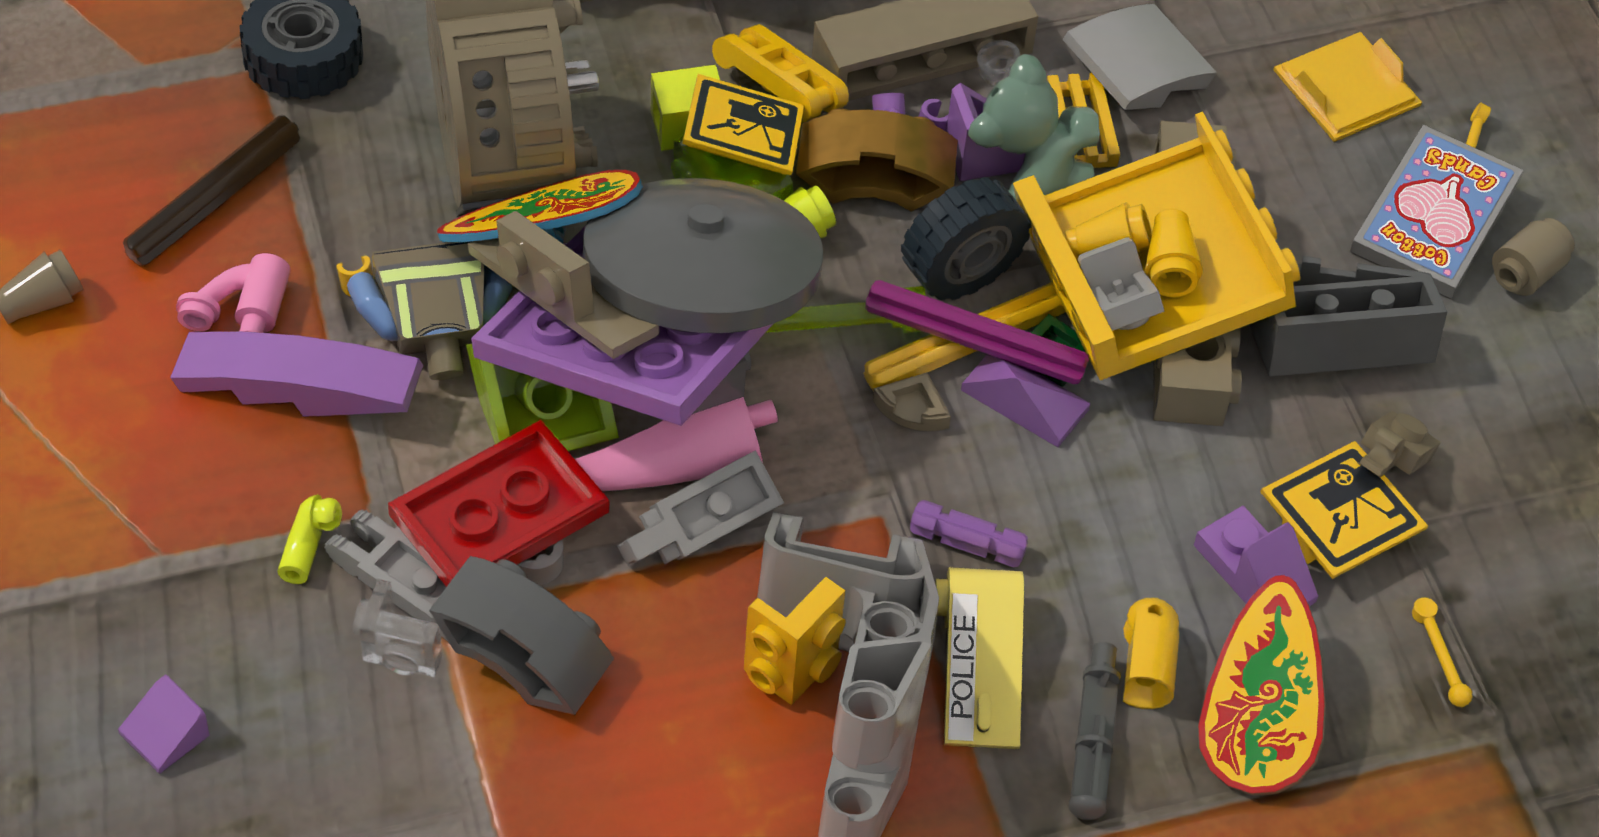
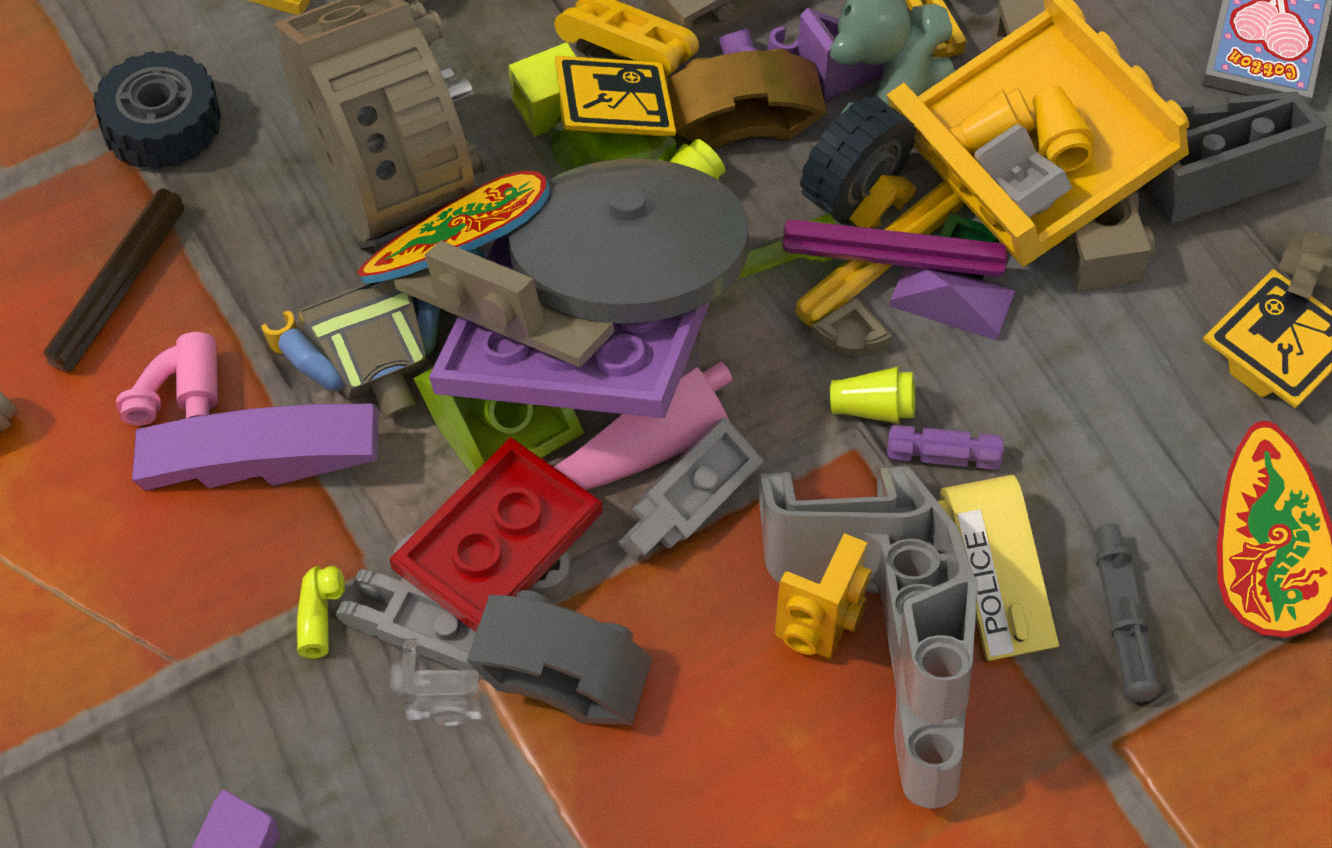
camera: 10 degrees left, 5 degrees up
yellow piece [1123,598,1179,709] -> none
medium lavender slope [1194,505,1318,606] -> none
none -> neon yellow cone [830,366,916,425]
none -> yellow tile [849,175,917,229]

